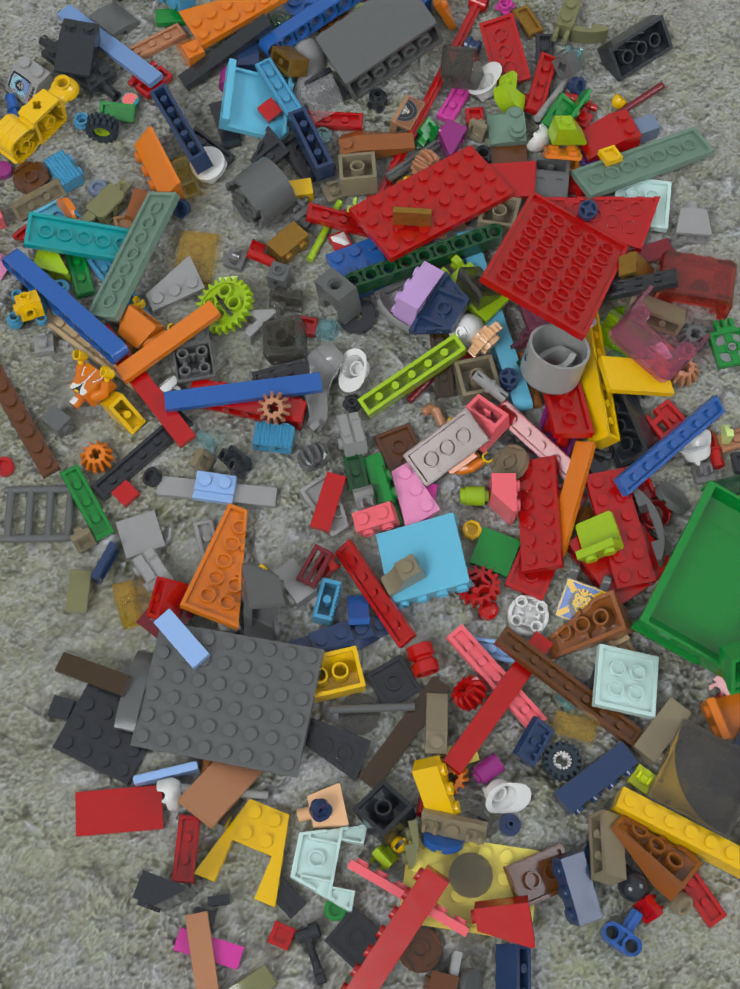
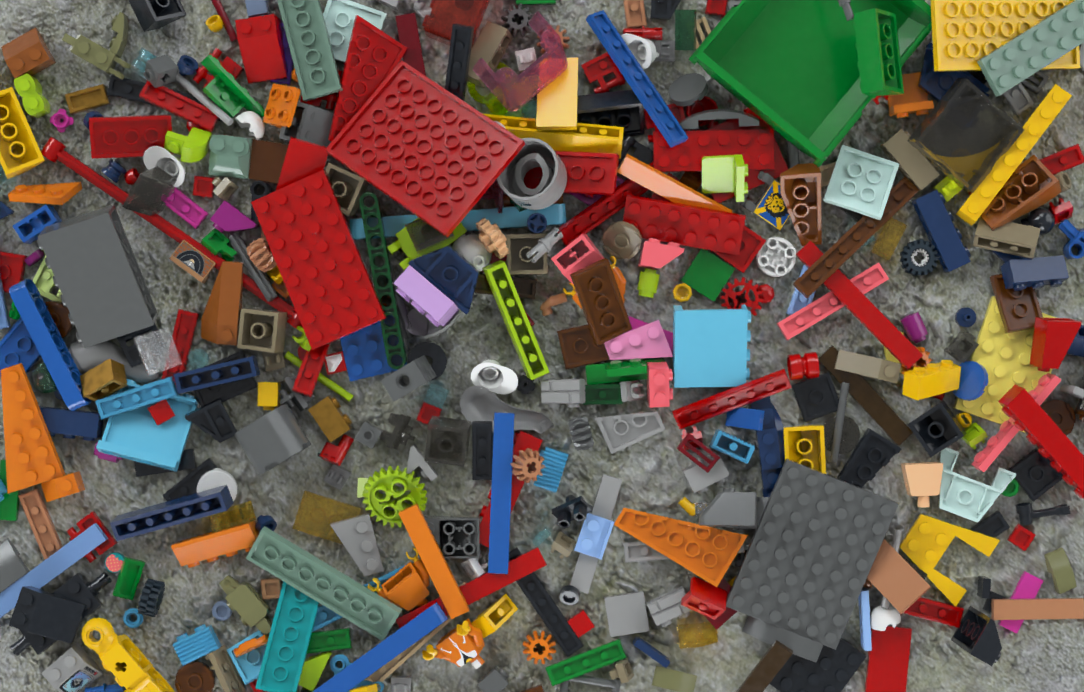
camera: 80 degrees left, 20 degrees up
dark orange tile [124,187,148,222] -> none
light blue tile [153,608,210,670] -> none
black tile [178,14,273,90] -> none
dark blue tile [309,798,333,822] -> none
red tile [310,471,346,533] -> none
black brick [367,88,388,113] -> none
dark tan arch [380,554,427,597] -> none
pearl gold tile [393,207,432,227] -> none
olive slope [401,819,419,870] -> none
dark tan plate [419,808,488,845] -> none
clear smoke tile [448,852,493,899] -> none
red gear [451,674,488,712] -> none
white piece [482,778,532,813] -> none
dark blue bracket [512,716,555,767] -> none
lime slope [548,116,587,145] -> none
dark blue wheel [578,200,598,221] -> none
yellow tile [597,145,623,167] -> none
pearl gold brick [619,251,654,279] -> none
yellowish green tile [720,424,735,444] -> none

